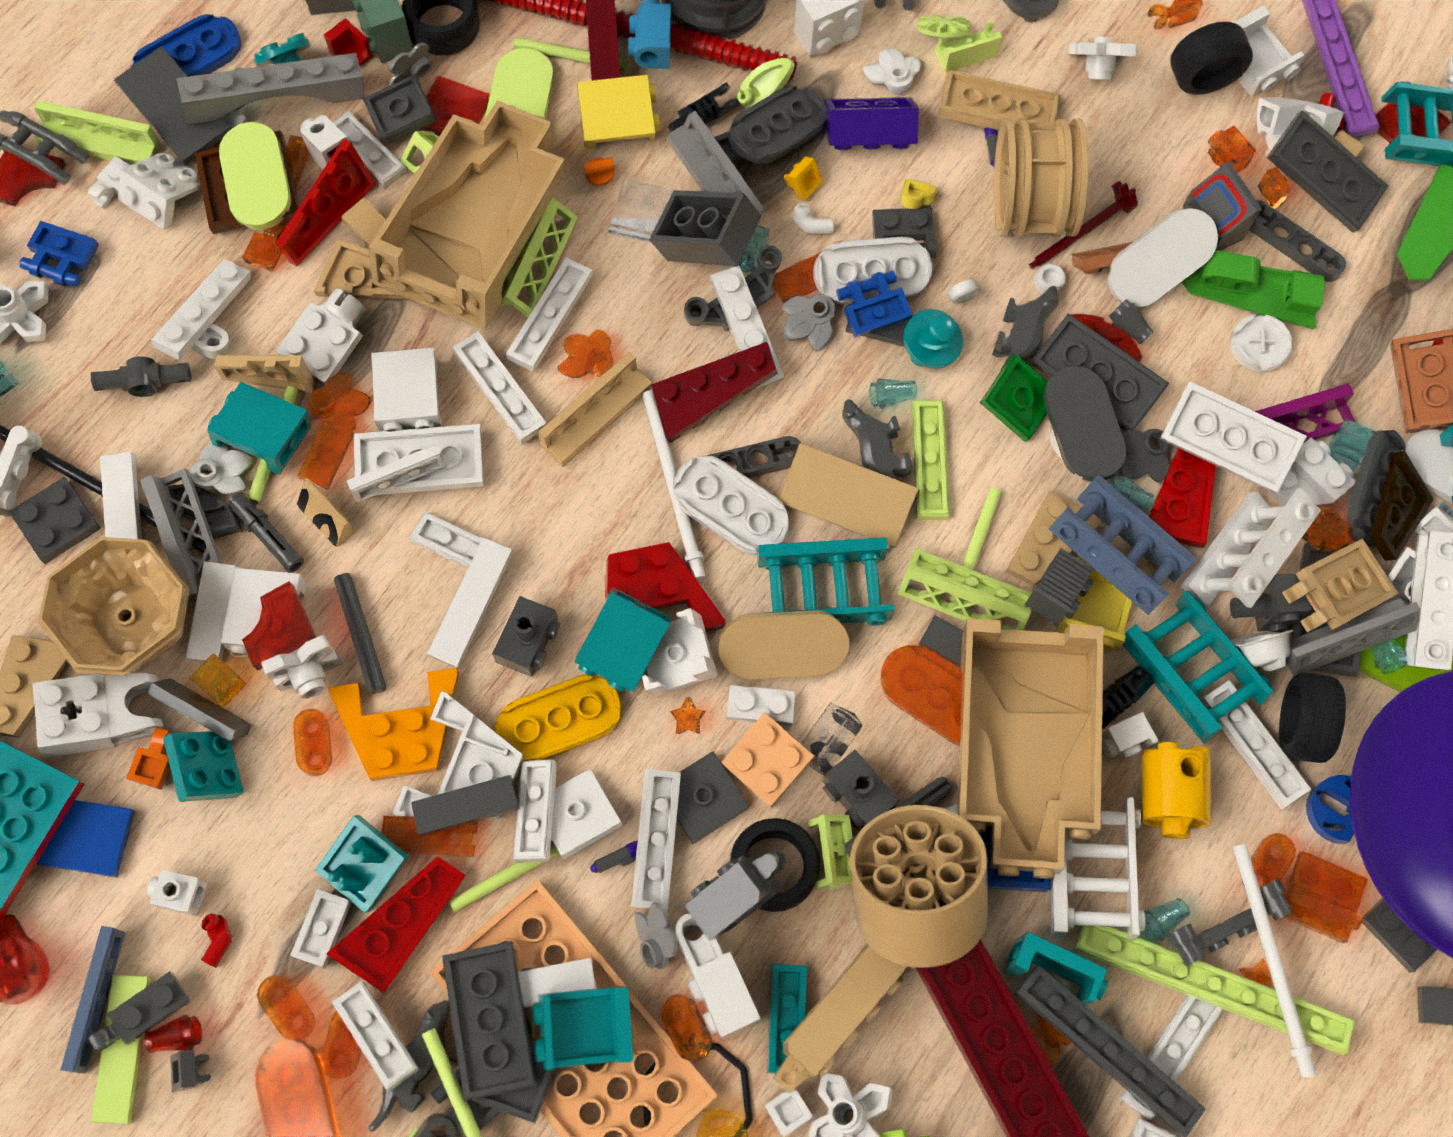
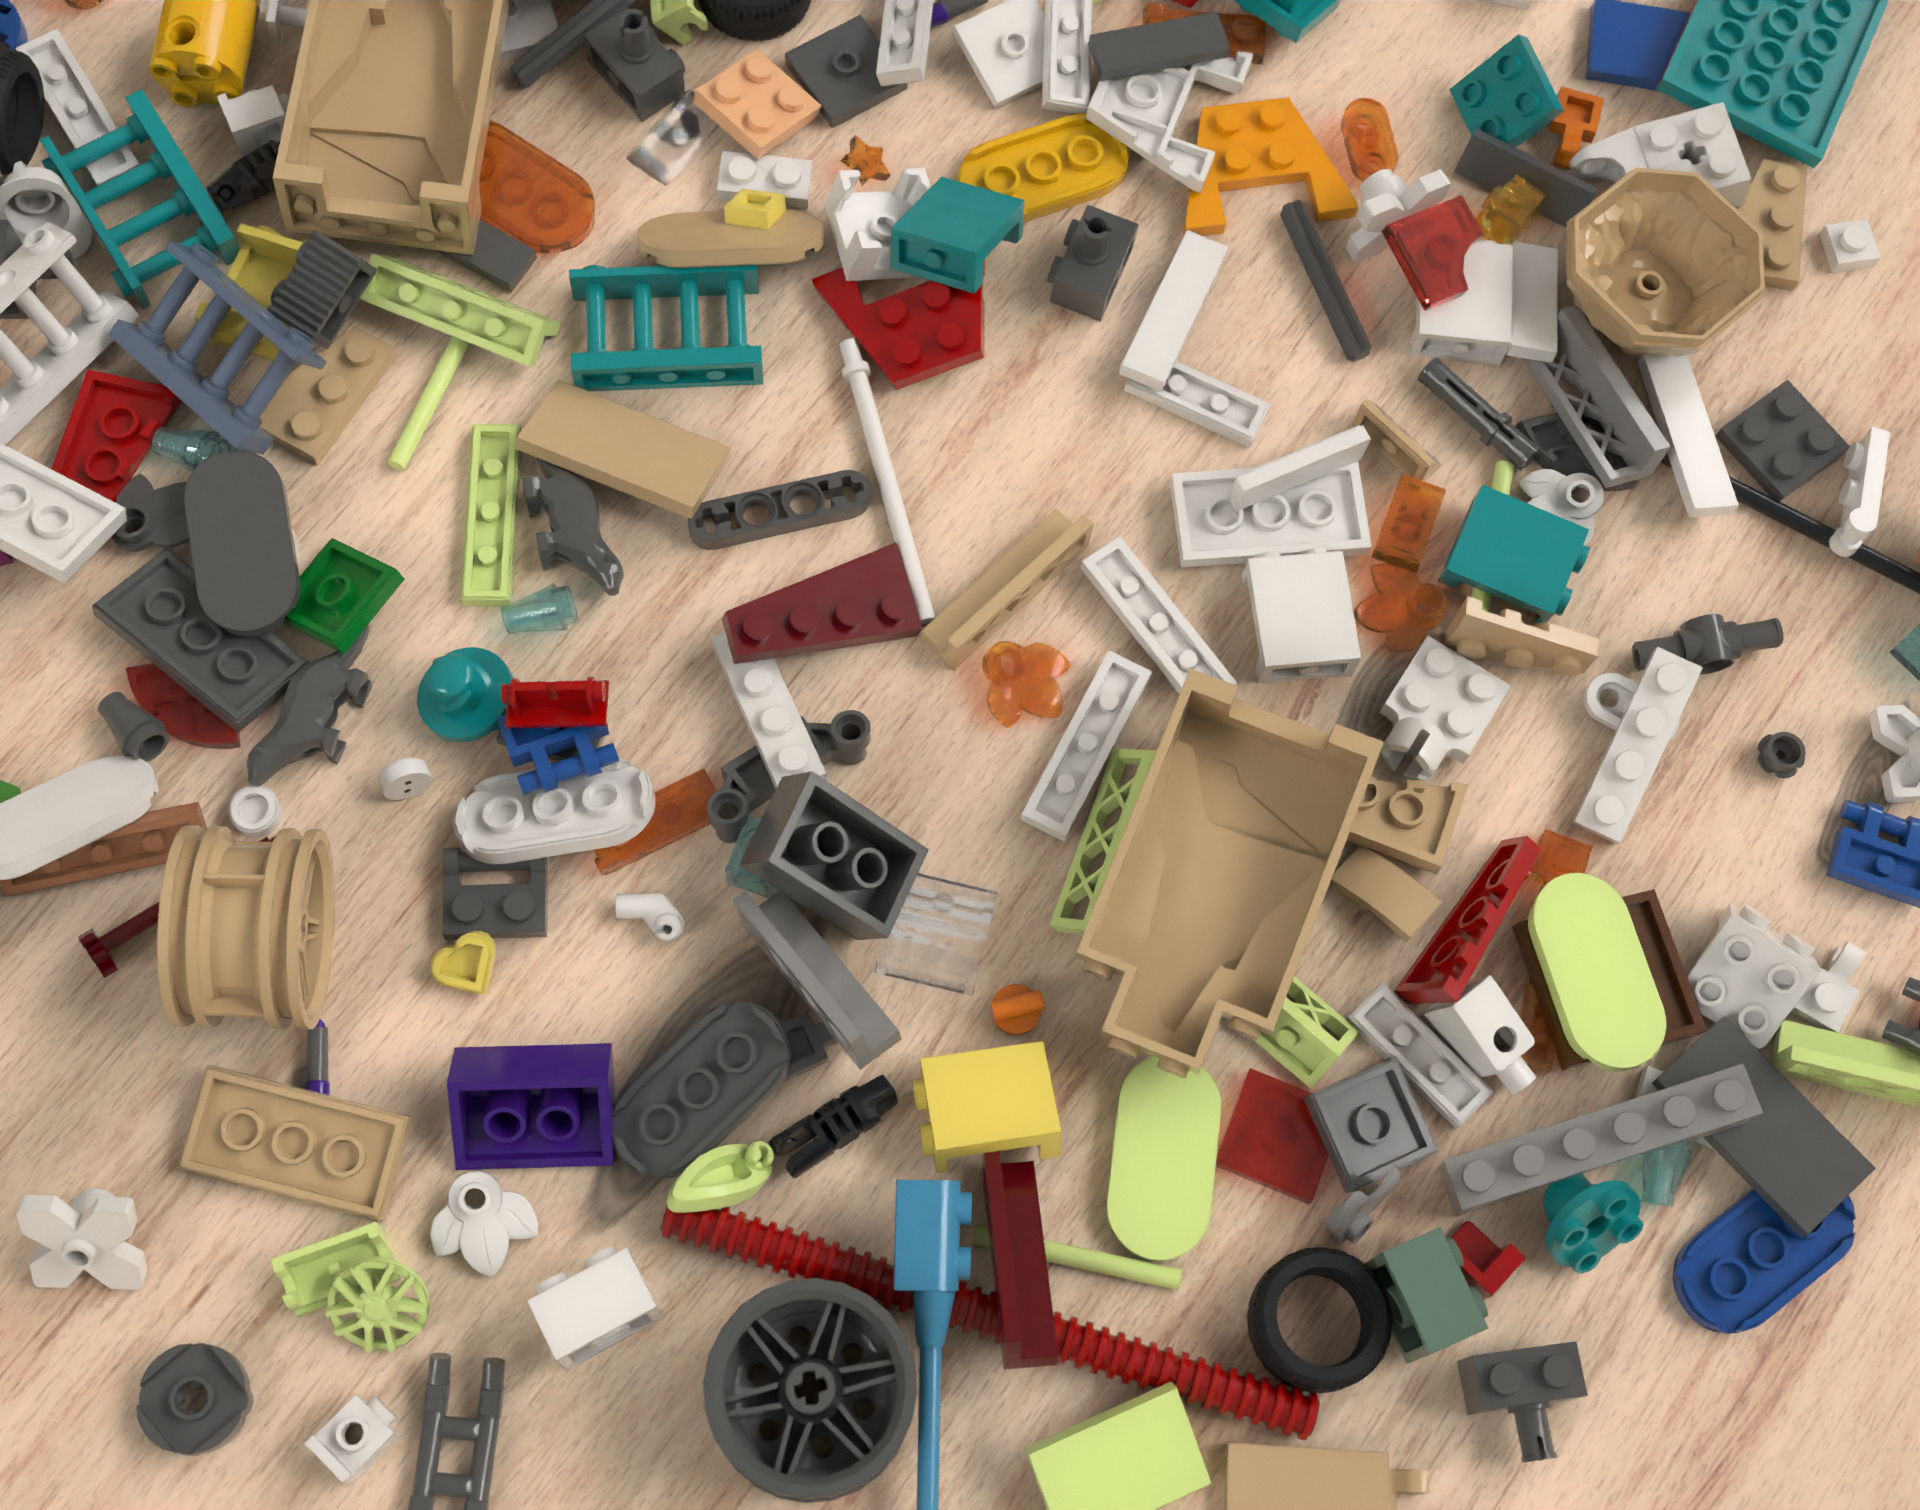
camera: 175 degrees right, 0 degrees up
white tile [673,456,789,555] -> none
light grey plate [782,294,835,351] -> none
yellow tile [783,156,824,201] -> none
none -> red hinge [501,677,609,728]
none -> light yellow tile [724,189,786,230]
none -> dark grey plate [1757,732,1806,778]

